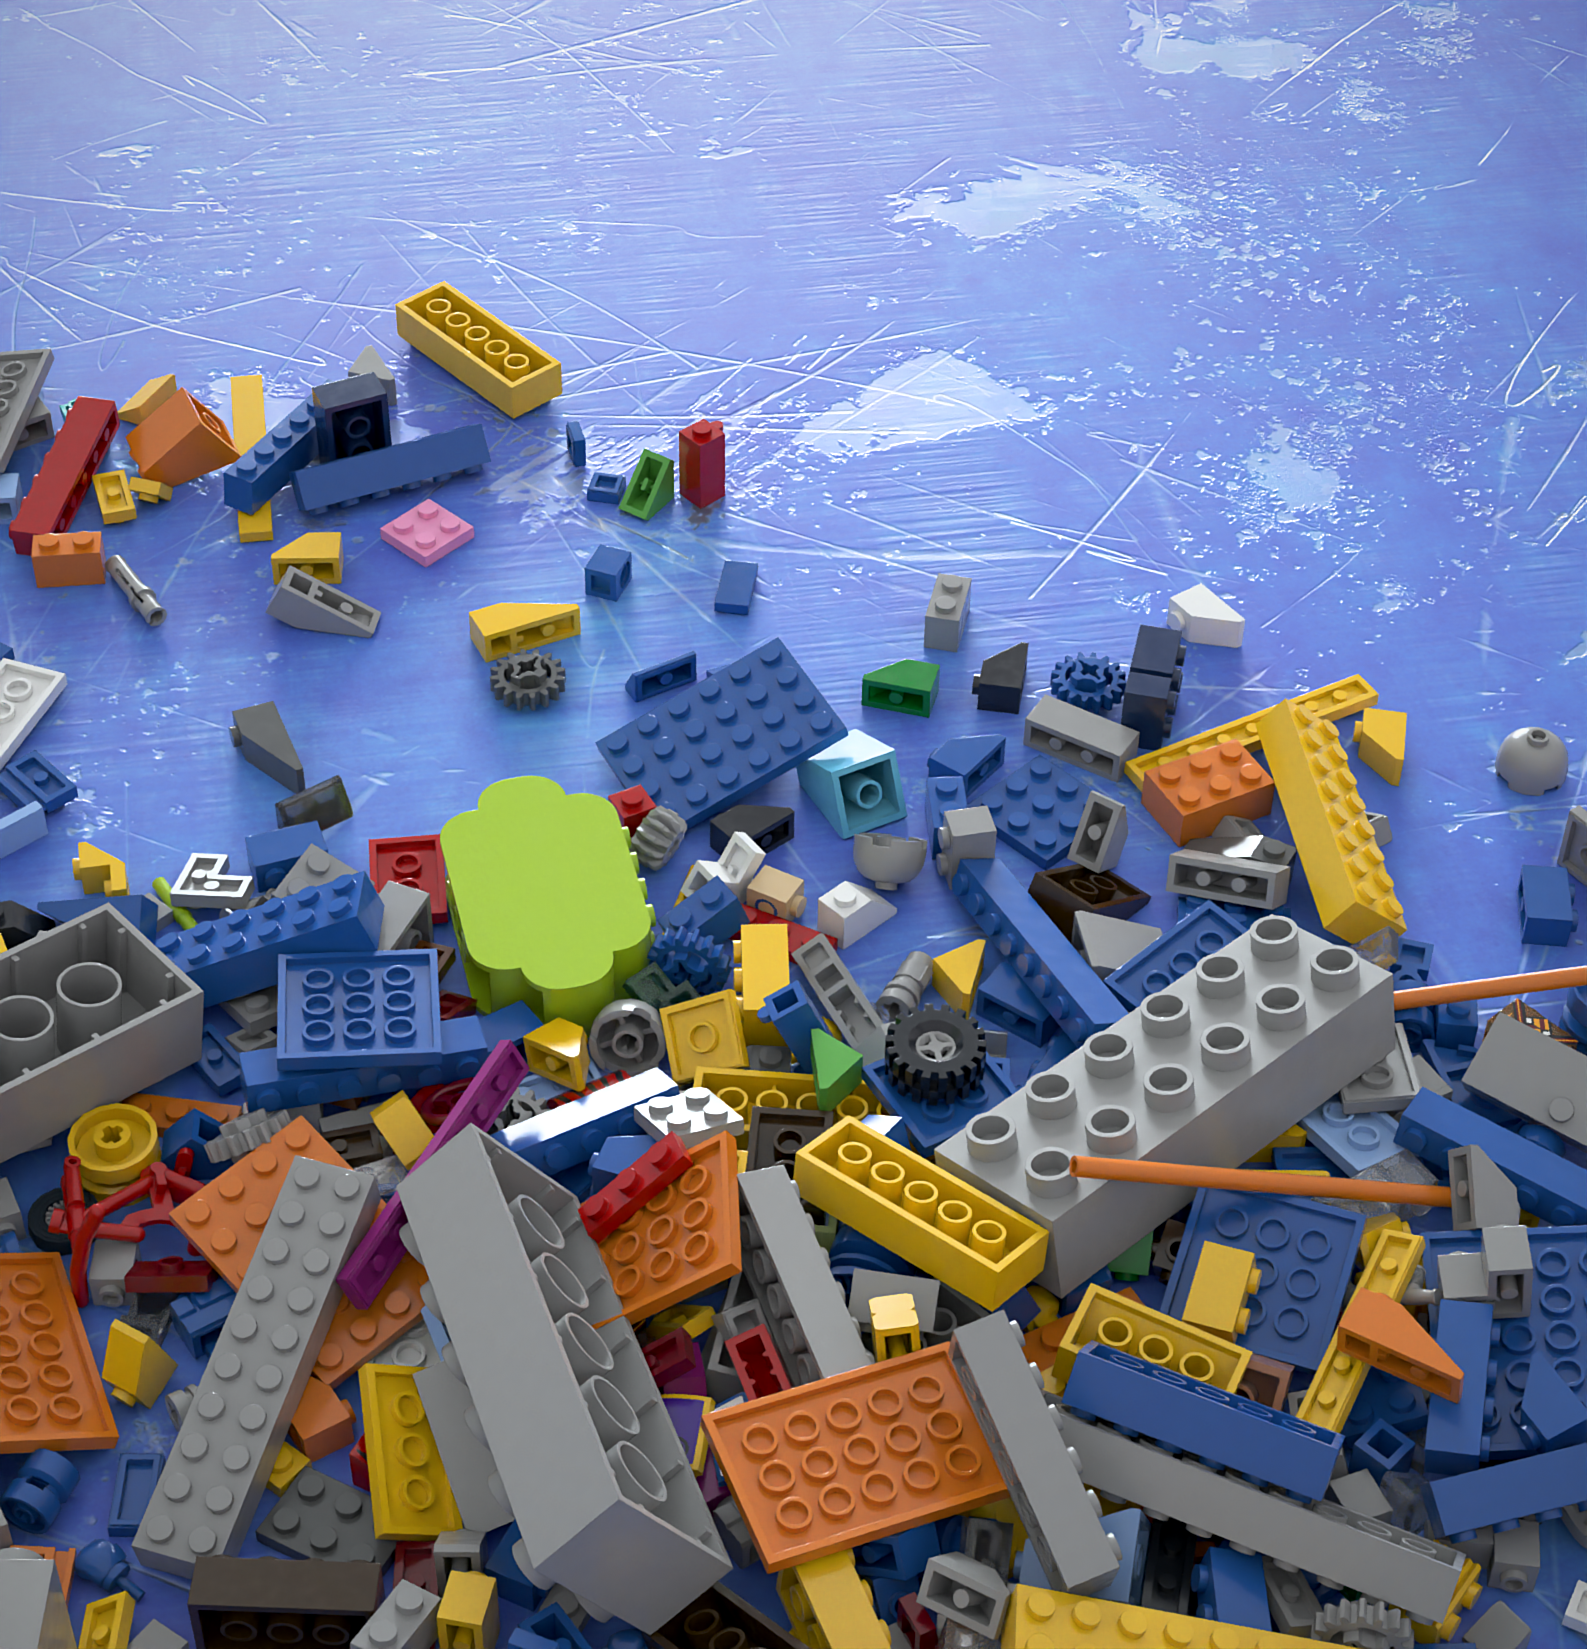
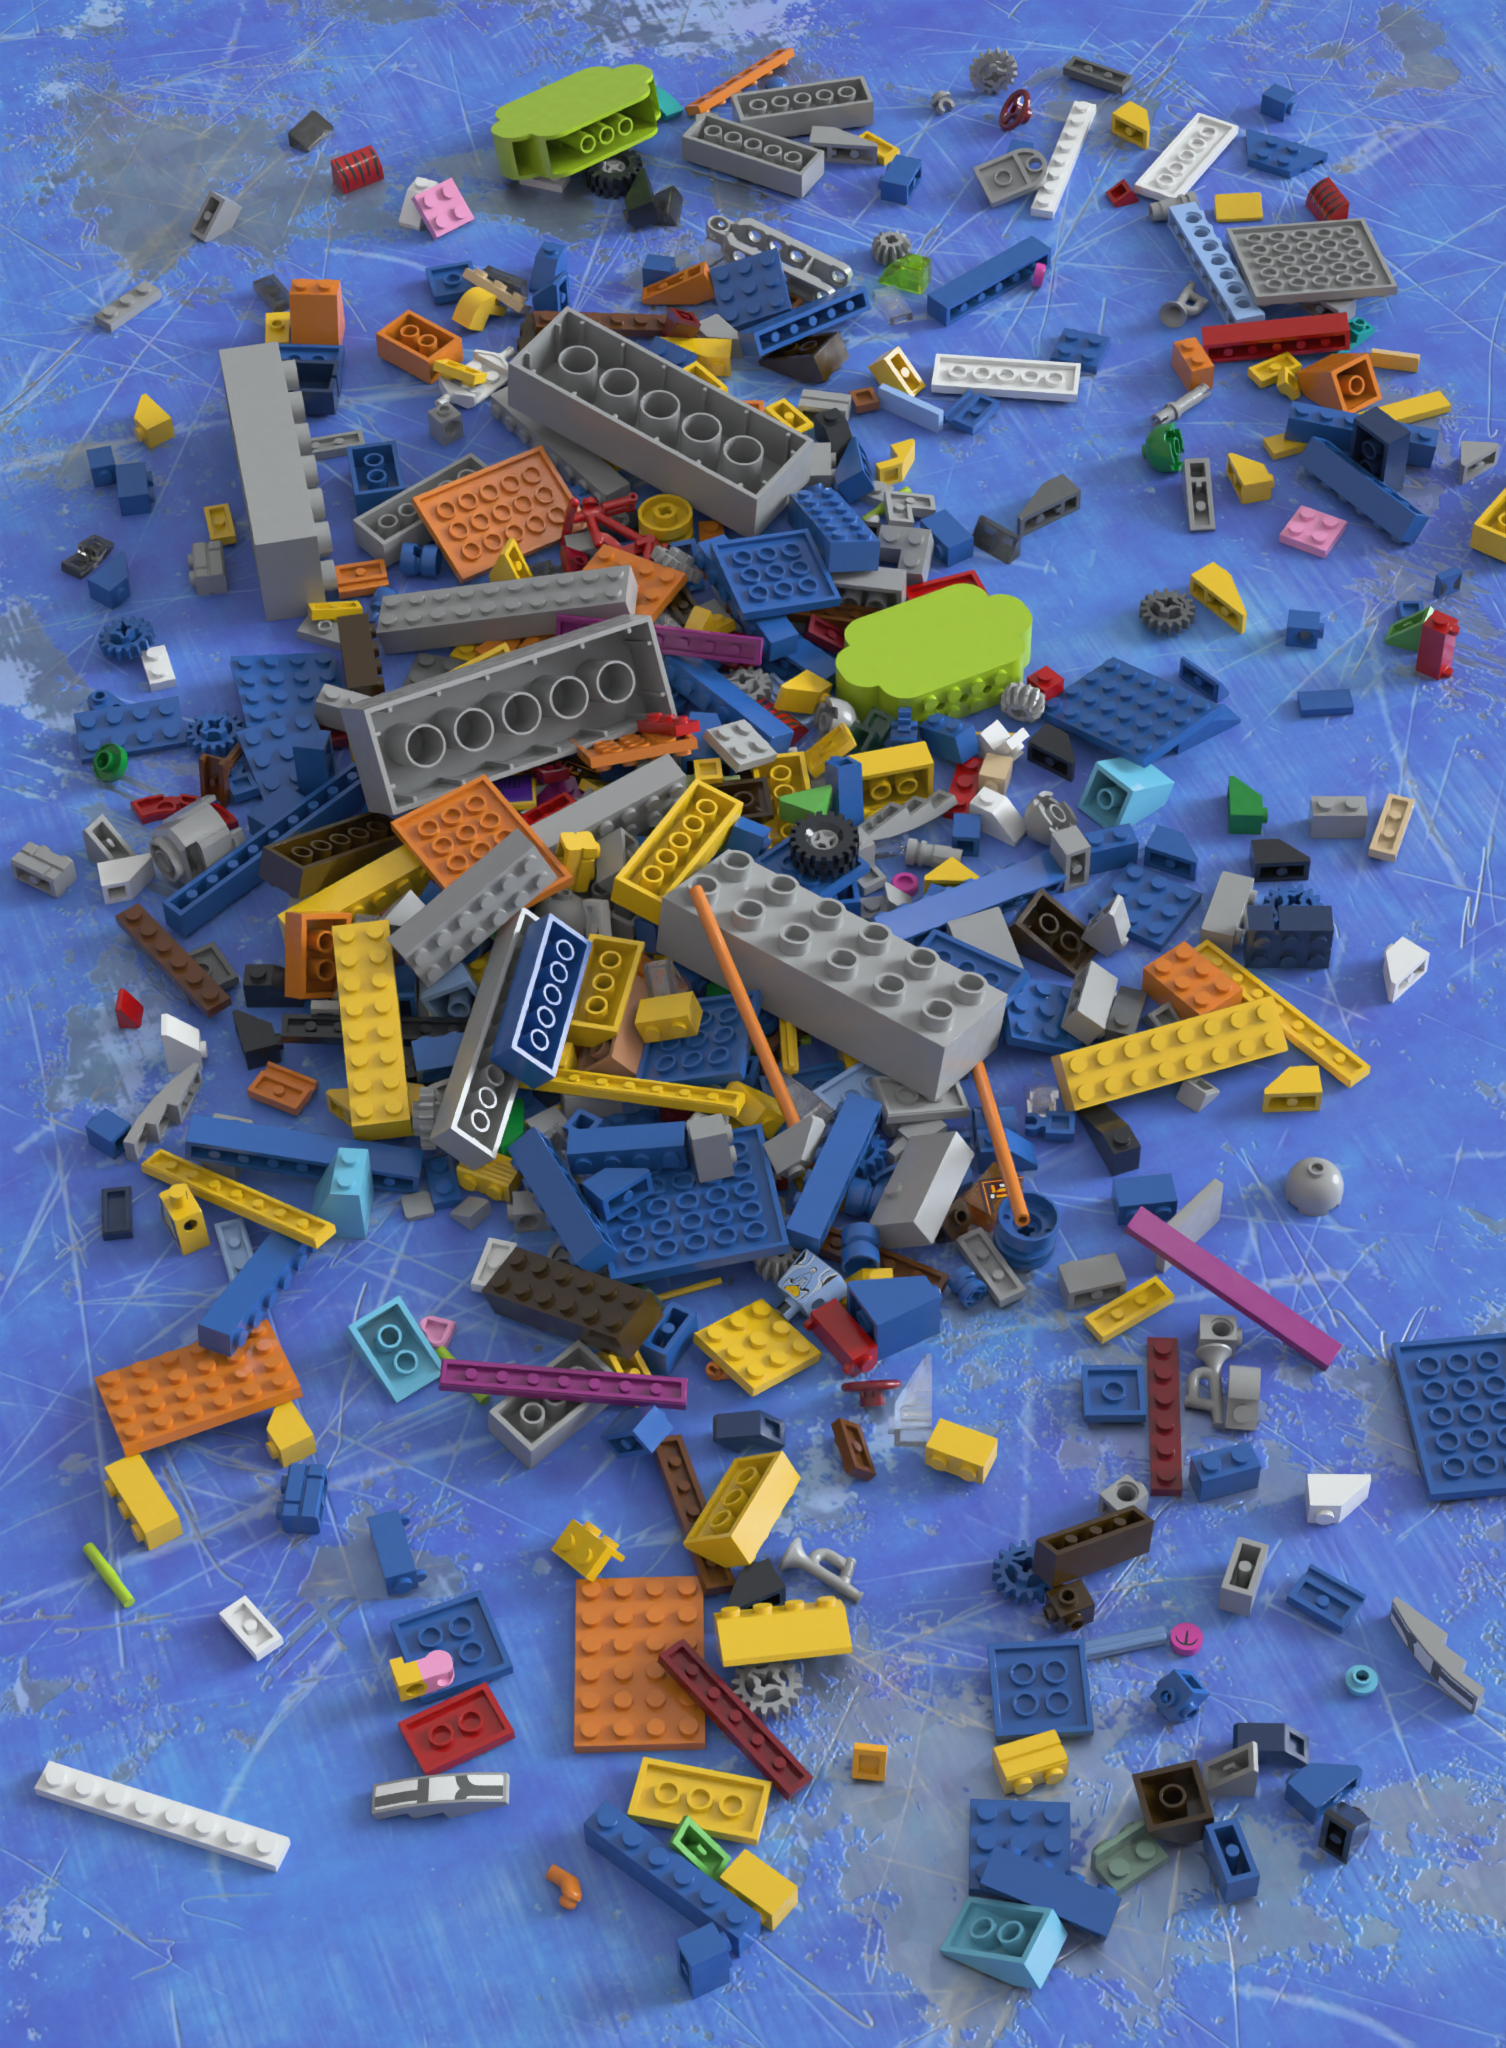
camera: 80 degrees right, 5 degrees up
orange slope [1337,1287,1464,1404] -> none
none -> clear slope [643,959,690,998]
none -> blue brick [952,813,981,857]
none -> black slope [1077,1103,1141,1177]
none -> green cylinder [1142,422,1185,473]
none -> tan plate [1368,793,1415,863]

